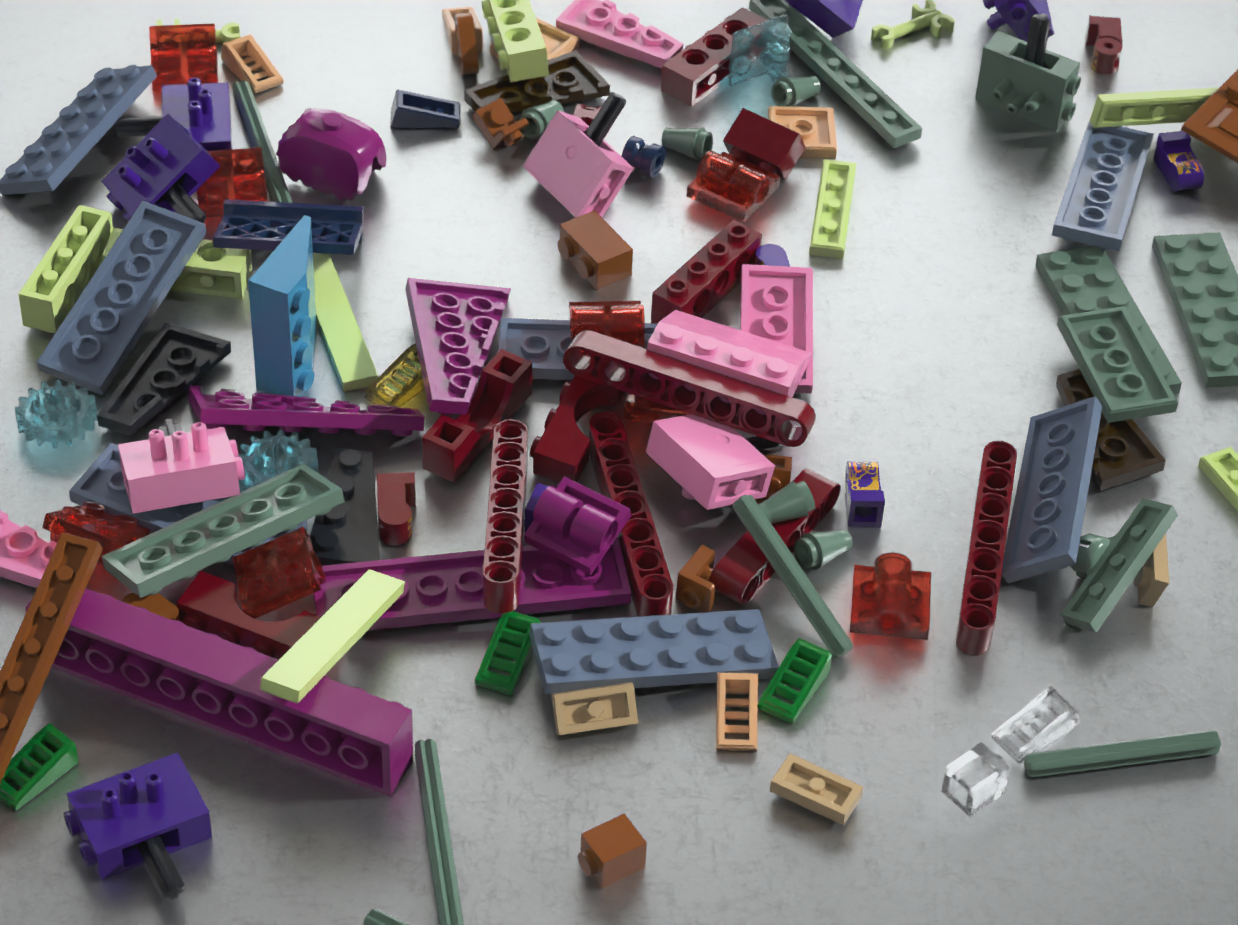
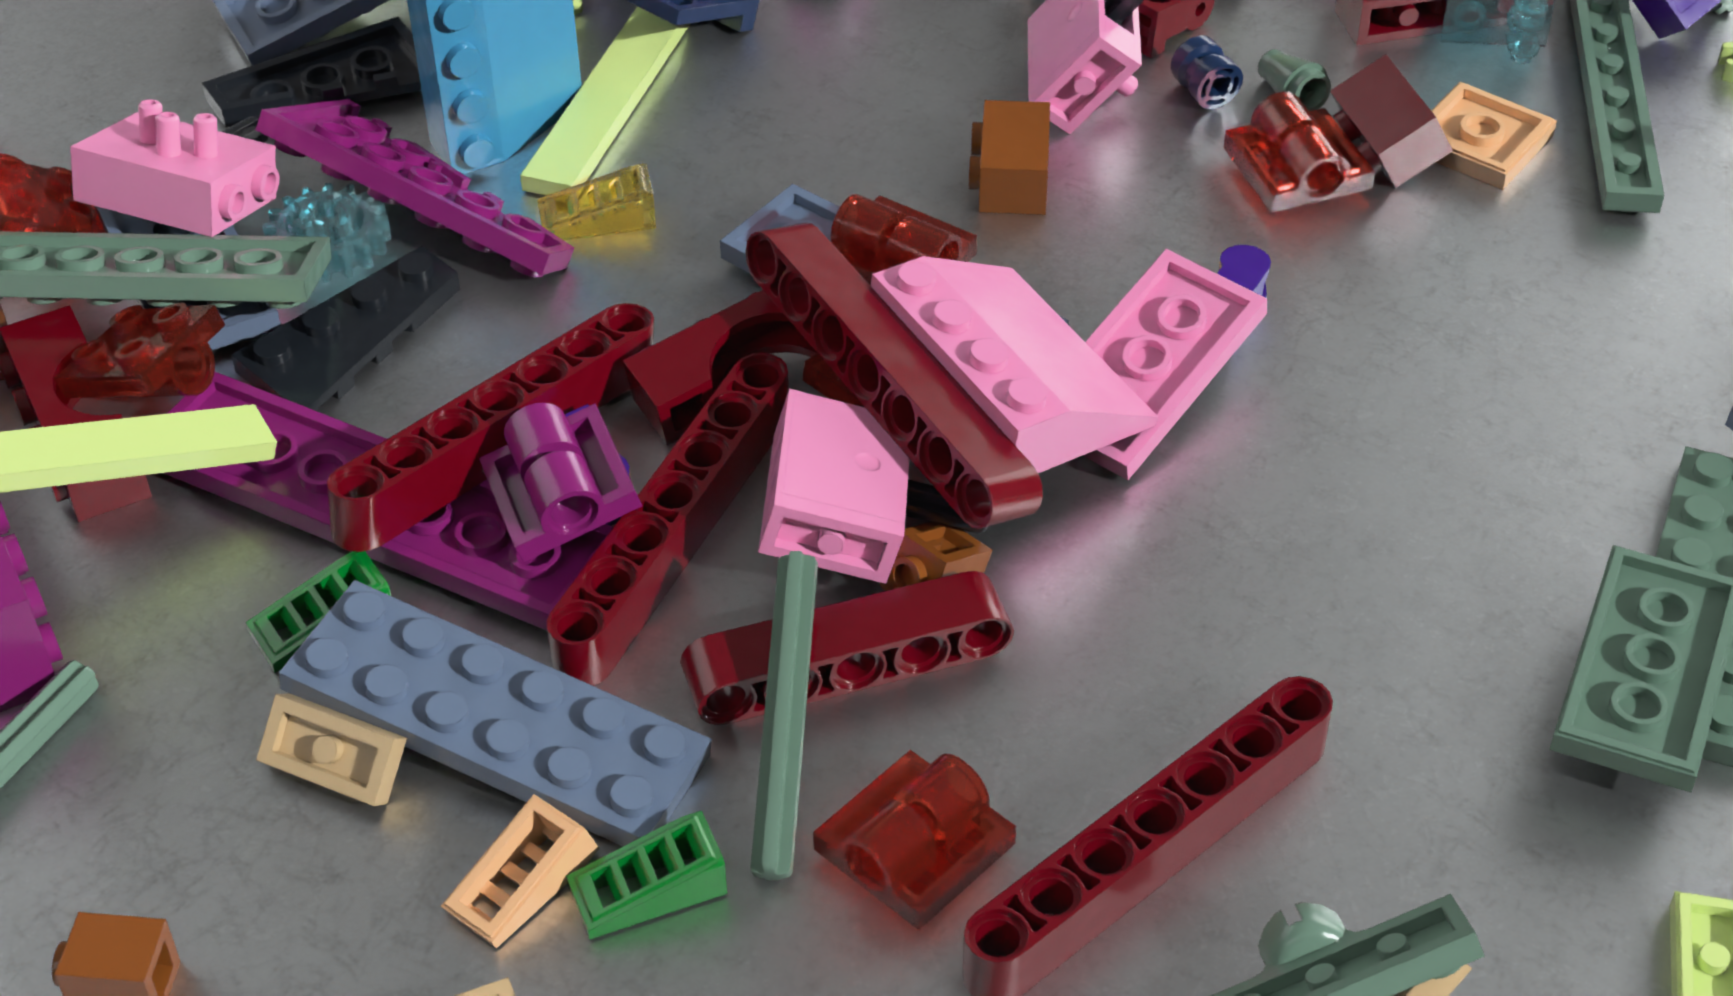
camera: 40 degrees right, 0 degrees up
clear light blue gear [15,380,98,449] -> none
dark red leg [377,472,416,546] -> none
magenta wing [405,278,511,415] -> none
dark red arch [422,349,532,483] -> none
dark red brick [651,220,762,323] -> none
dark orange bracket [675,545,715,613] -> none
sand green cone [758,481,815,524] -> none
sand green cone [771,76,821,107] -> none
sand green cone [794,529,853,570] -> none
yellowish green tile [809,159,856,259] -> none
dark purple leg [845,461,885,528] -> none
sand blue plate [1001,397,1102,583] -> none
dark brown wing [1056,369,1166,491] -> none

